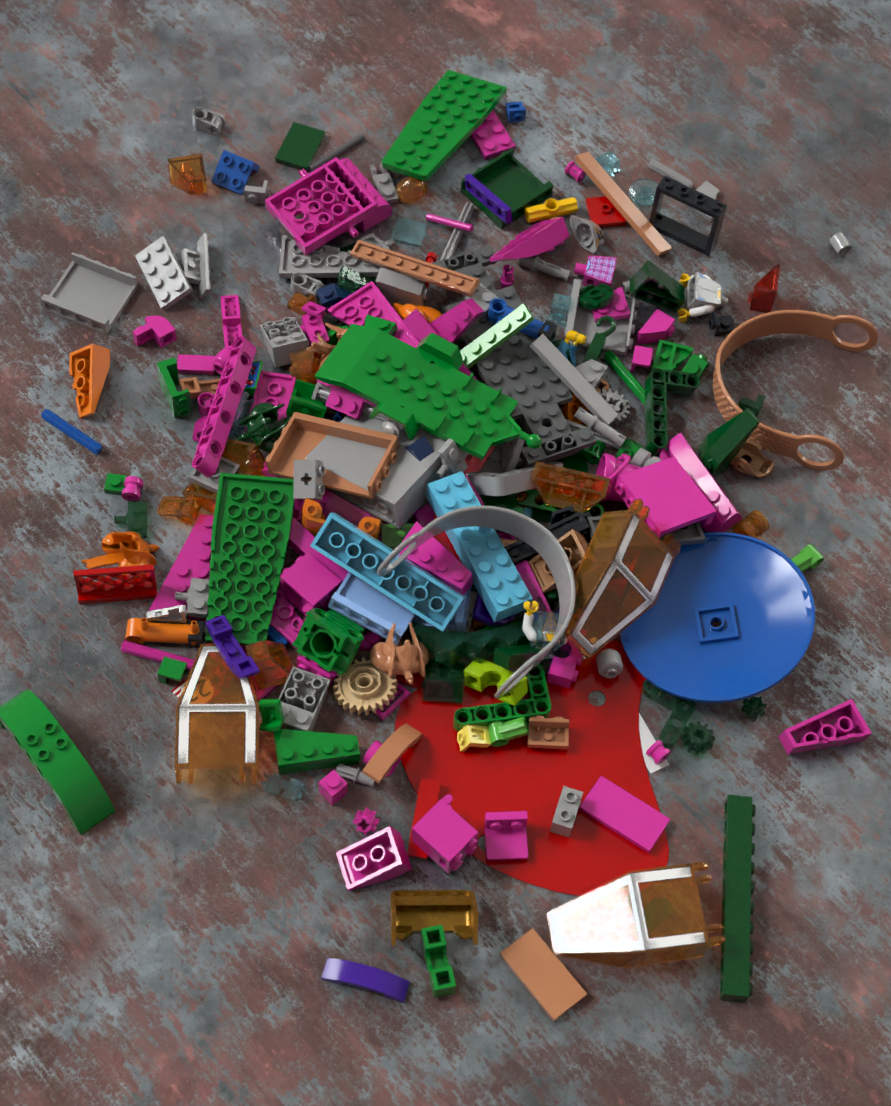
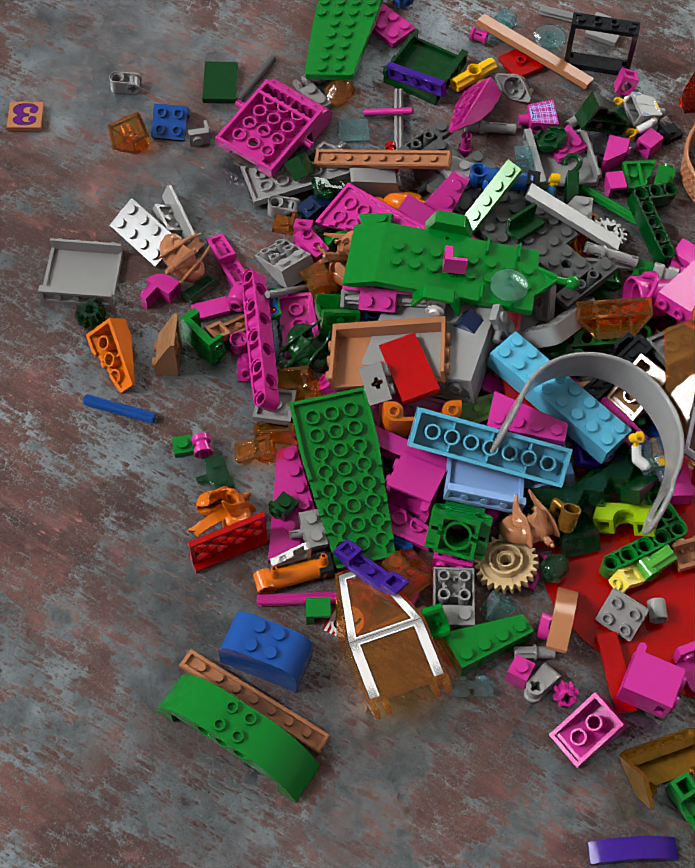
camera: 15 degrees left, 0 degrees up
none -> nougat tile [6,102,45,132]
none -> clear green gear [75,298,107,330]
none -> medium nougat slope [152,314,182,376]
none -> nougat hair [158,233,212,284]
none -> nougat tile [179,649,331,755]
none -> clear green tile [180,274,220,305]
none -> blue brick [219,612,313,692]
none -> light grey bar [265,284,309,298]
none -> dark green bracket [268,491,299,522]
none -> dark green panel [285,153,315,181]
none -> red tile [379,332,441,405]
none -> dark pink panel [443,245,468,274]
none -> clear light blue panel [480,590,515,622]
none -> clear light blue dish [490,269,529,302]
none -> dark green panel [505,202,545,244]
none -> light grey piece [524,662,562,703]
none -> clear green head [539,553,569,584]
none -> pearl gold piece [548,498,581,533]
none -> light grey bracket [595,588,649,642]
none -> dark pink brick [614,67,639,96]
none -> dark pink brick [635,128,664,159]
none -> light grey beam [647,598,668,624]

